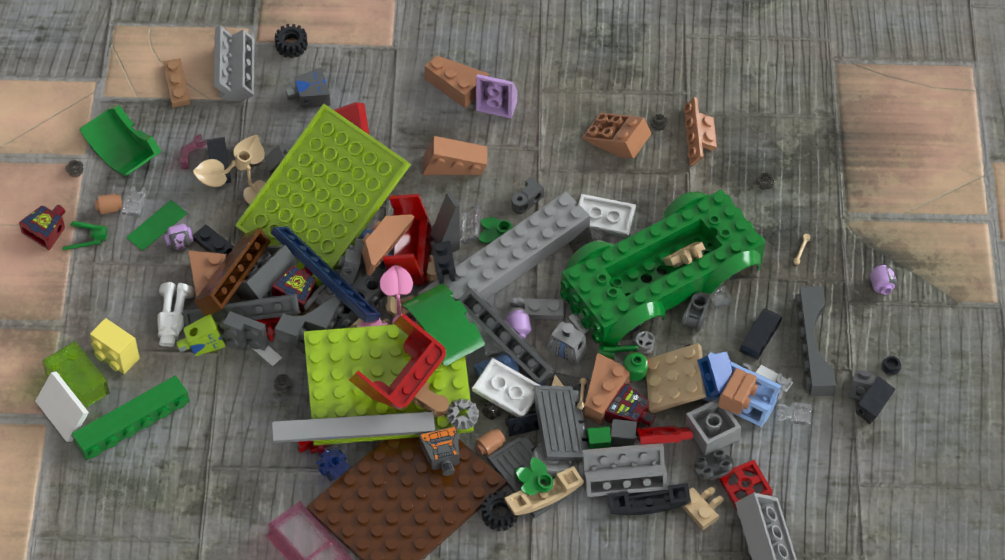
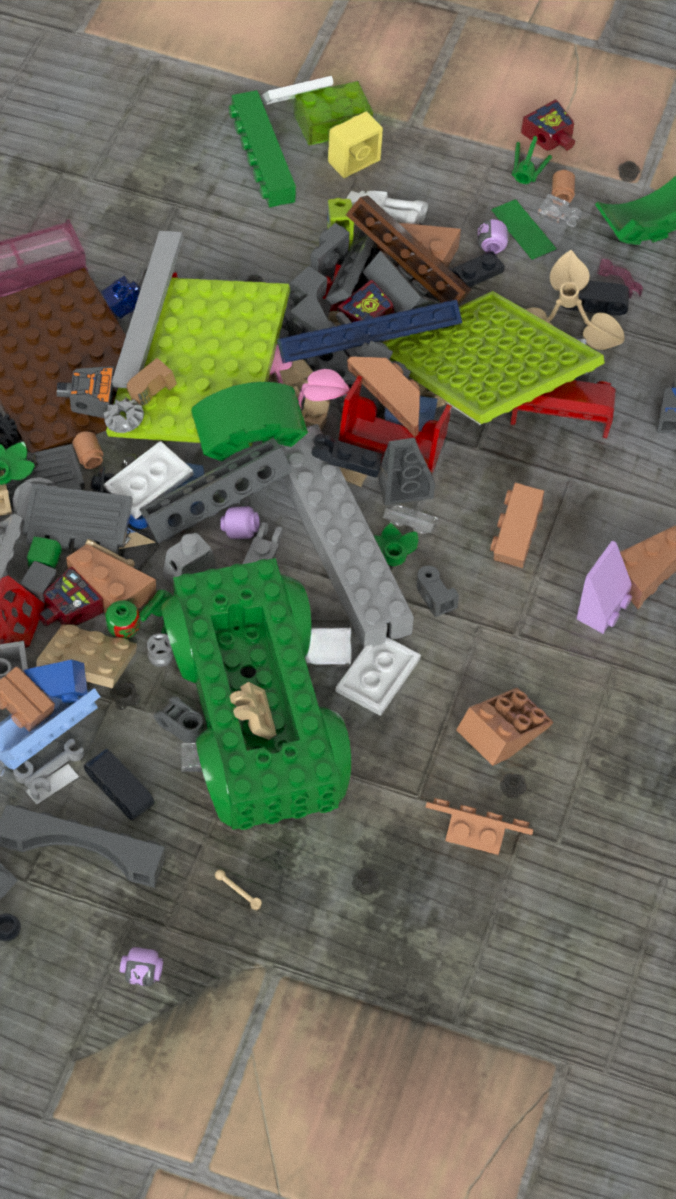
camera: 105 degrees right, 0 degrees up
red windscreen [349,313,446,409] -> none

